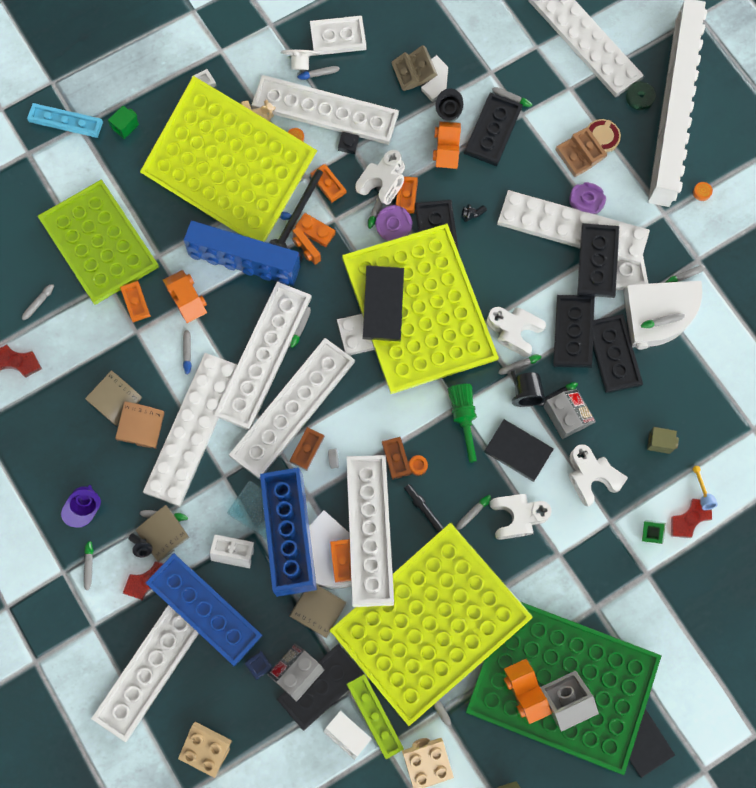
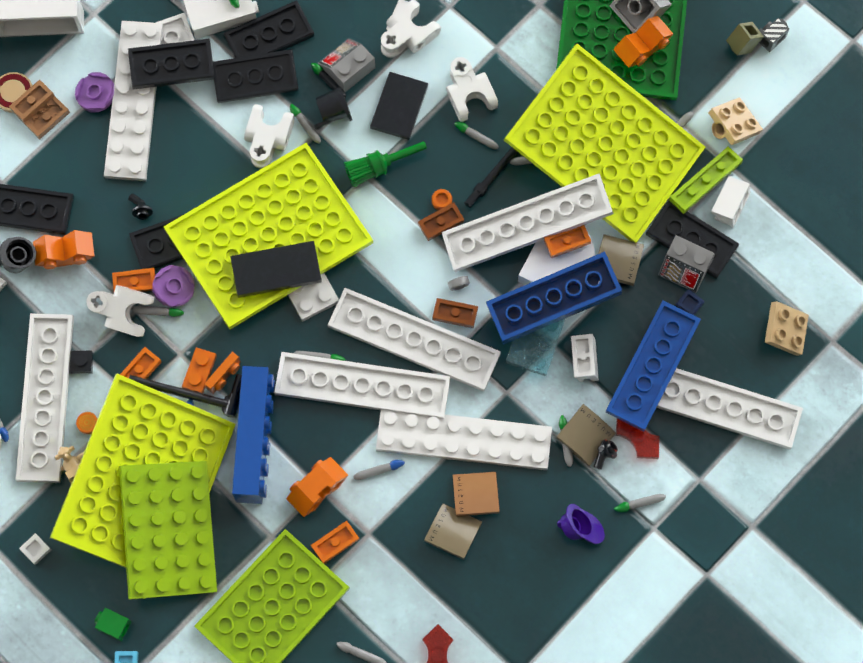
camera: 100 degrees left, 0 degrees up
none -> lime plate [119,461,217,600]

